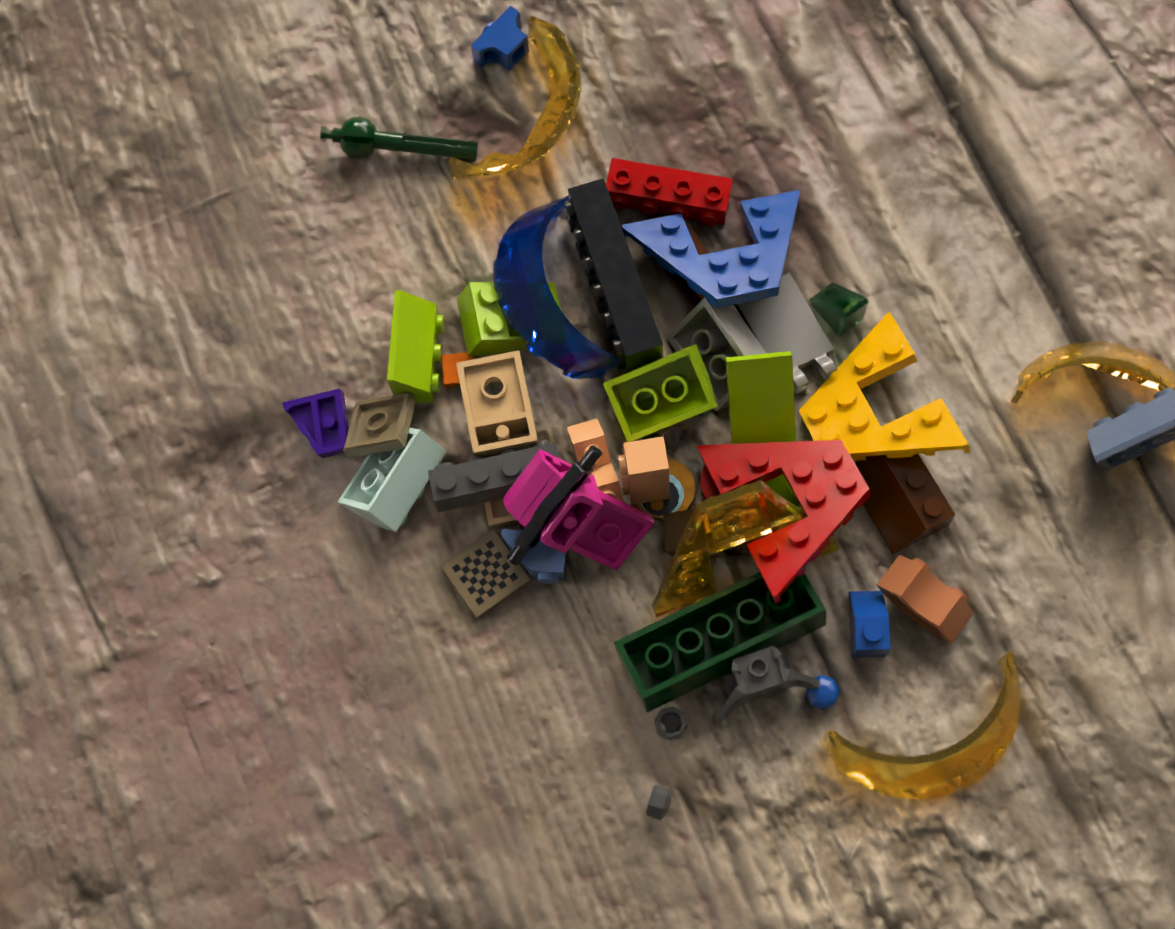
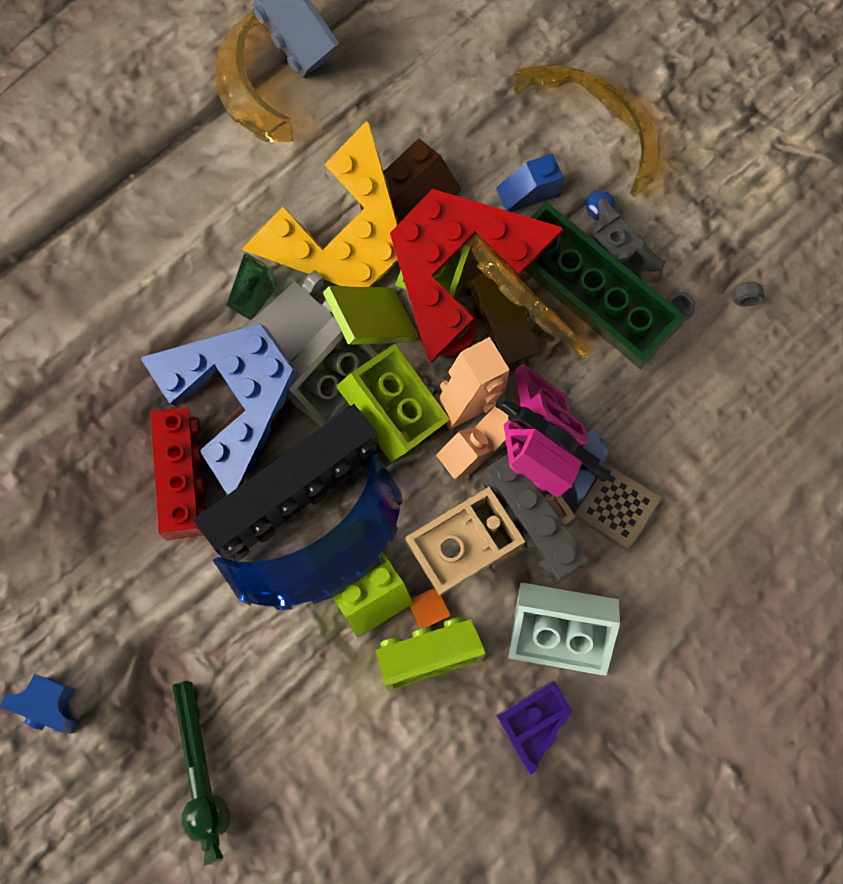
camera: 115 degrees left, 0 degrees up
dark tan tile [343,392,416,458] -> none
clear yellow windscreen [448,16,581,179] -> none
nougat brick [877,555,974,644] -> none

